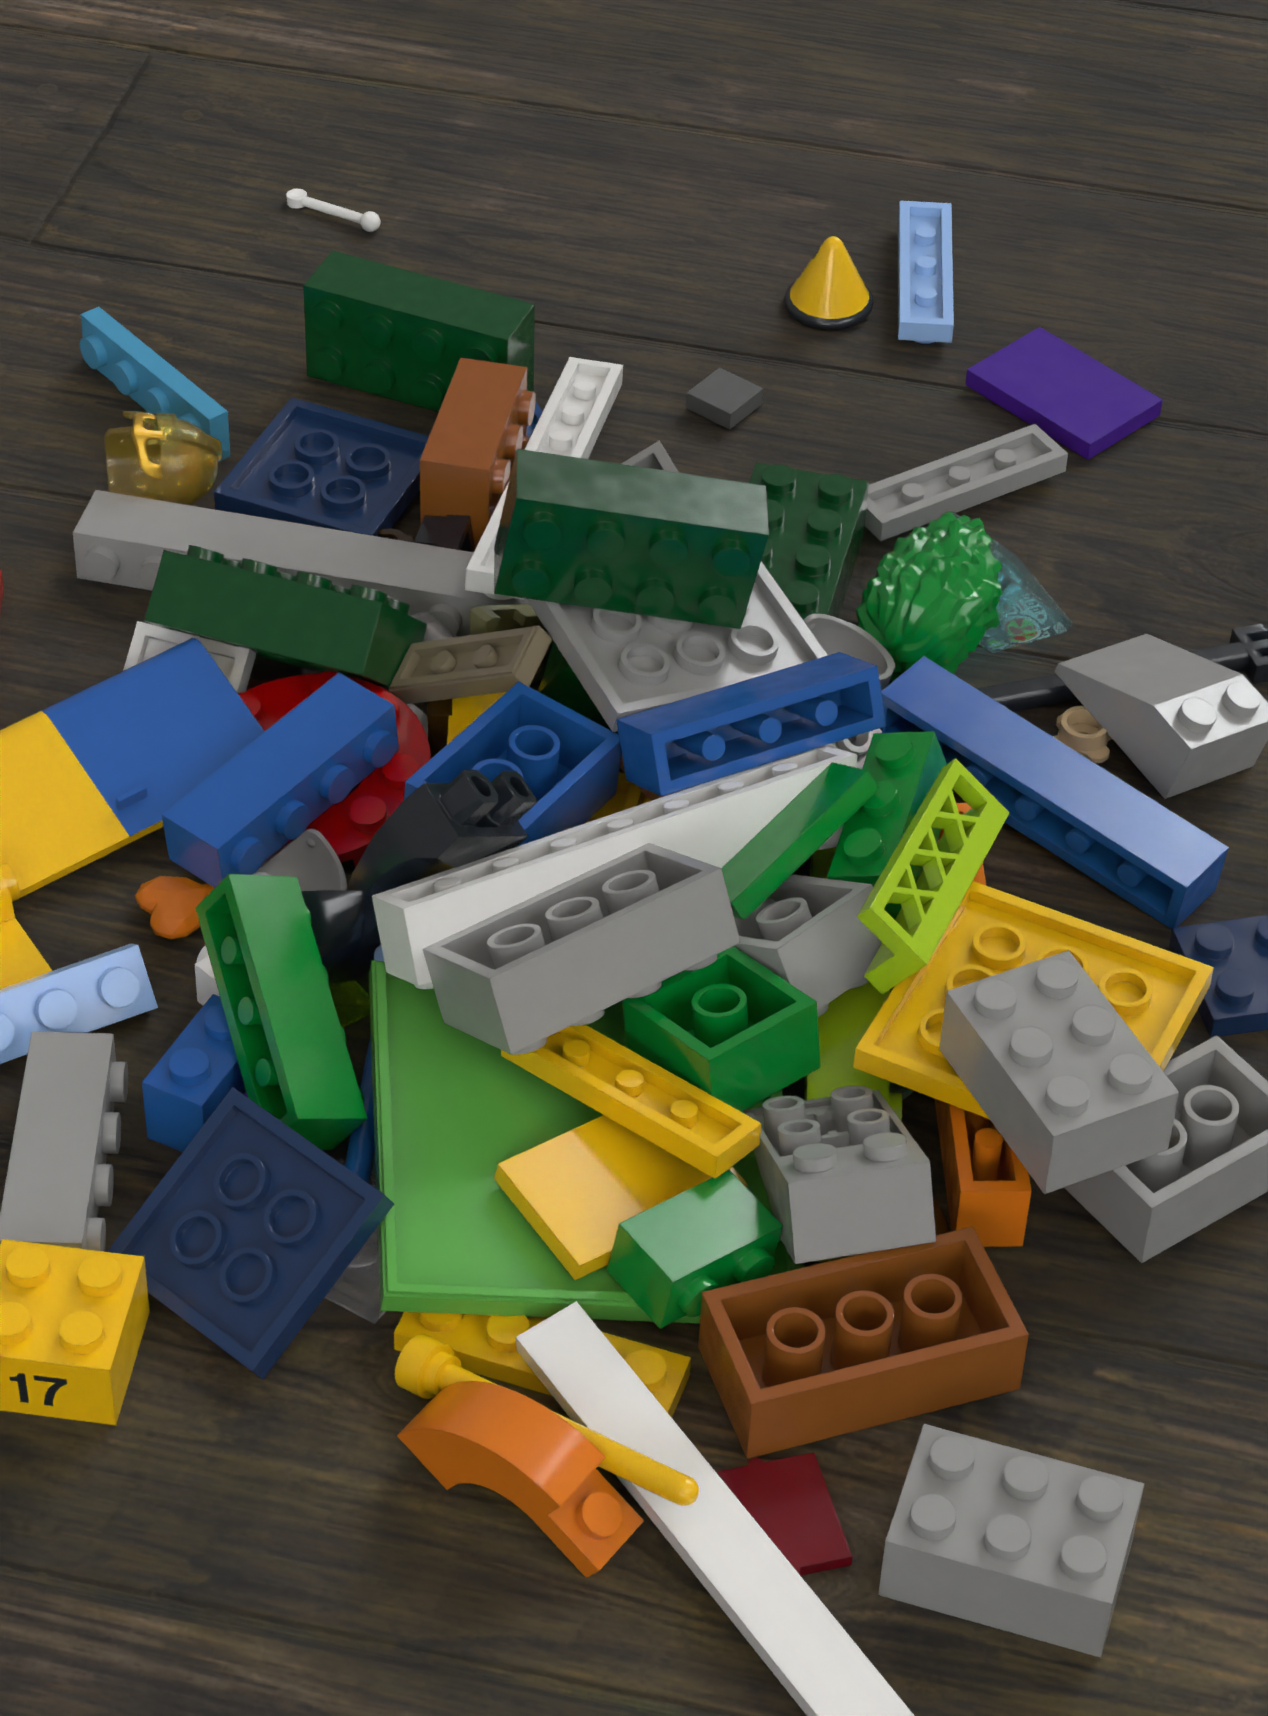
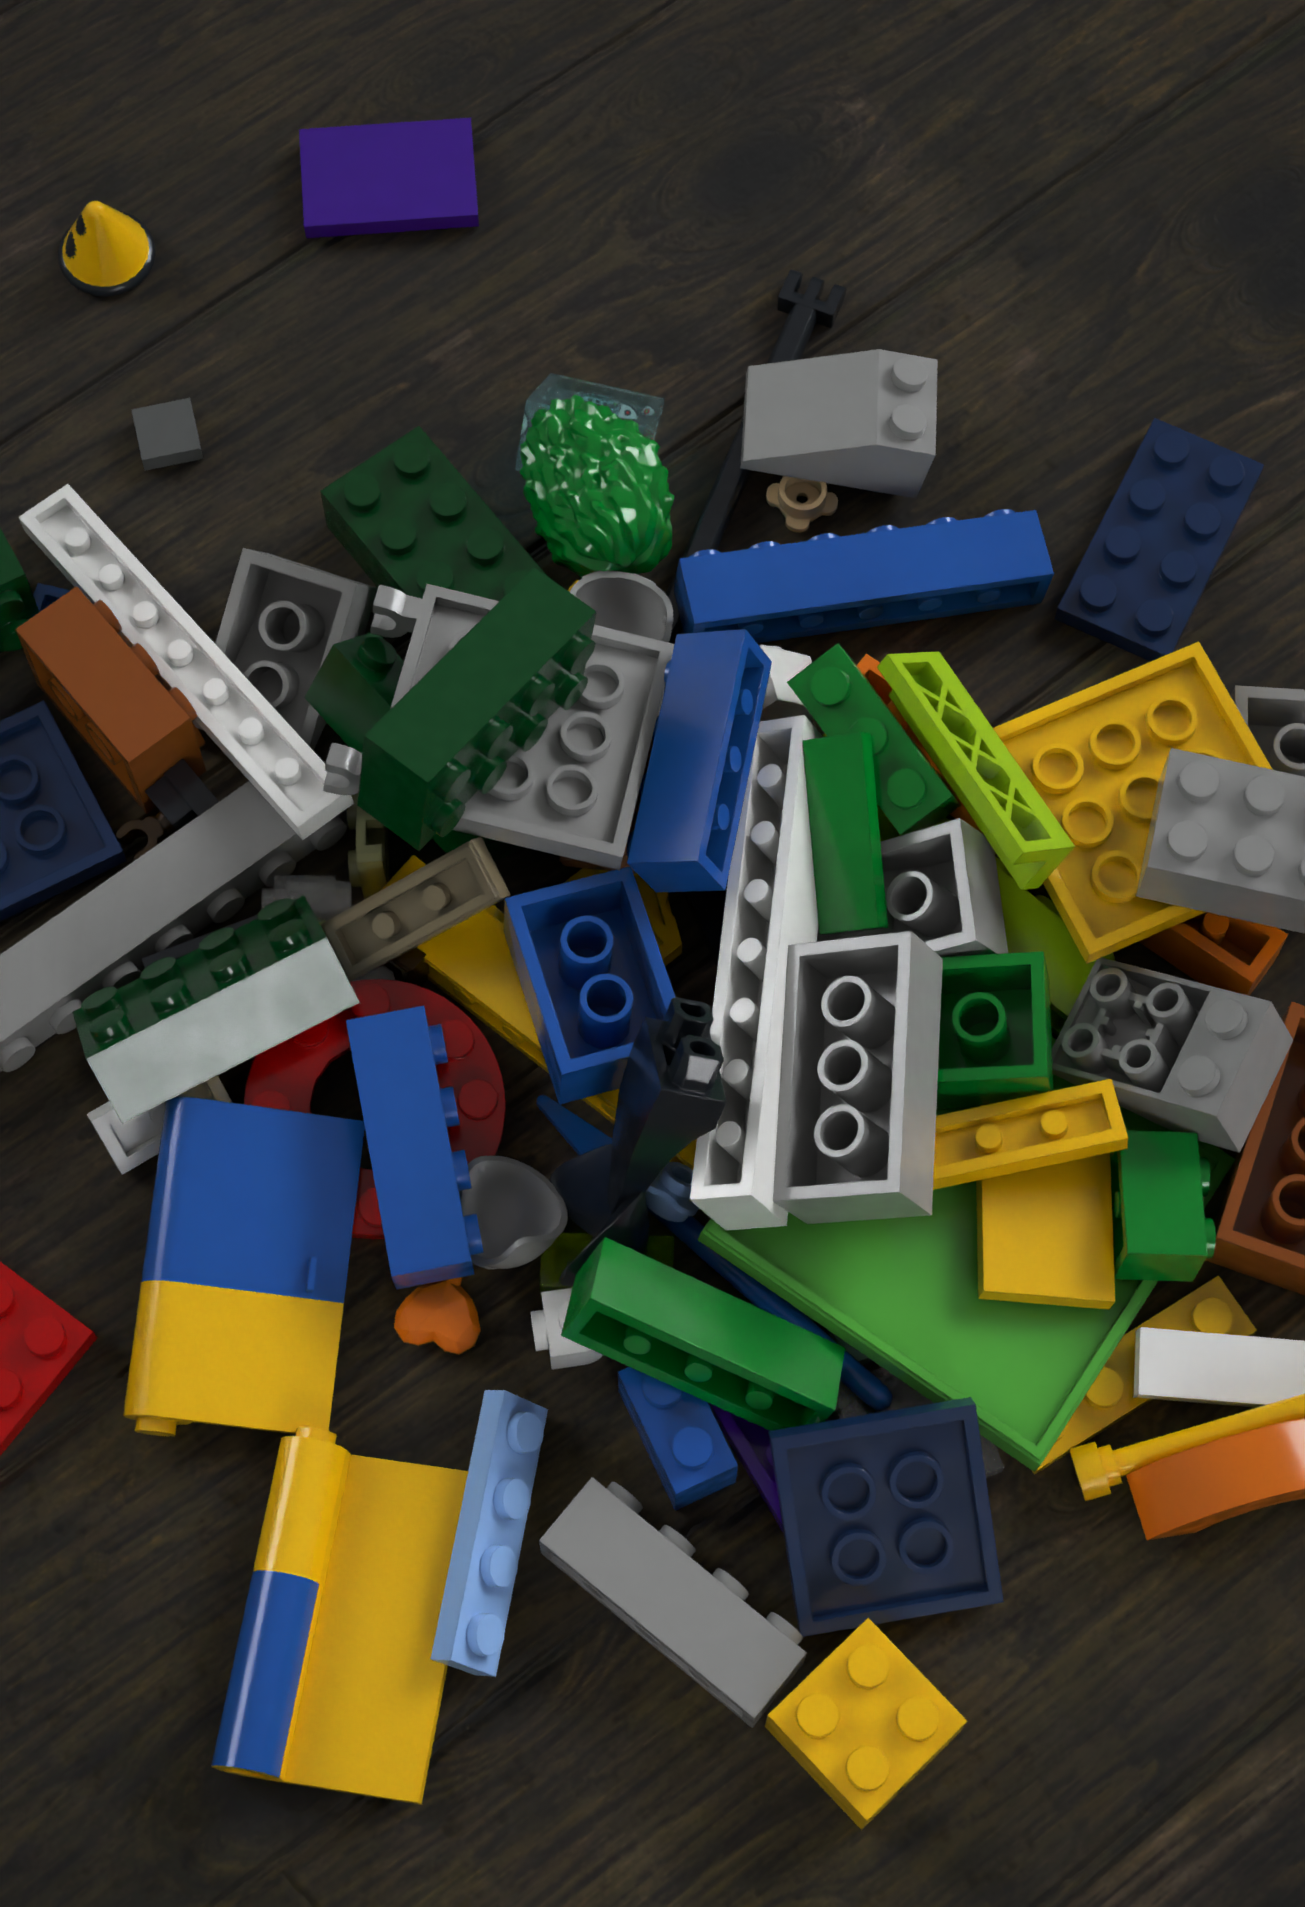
camera: 50 degrees left, 25 degrees up
light grey plate [865,424,1068,541] -> none
light blue plate [898,201,954,344] -> none

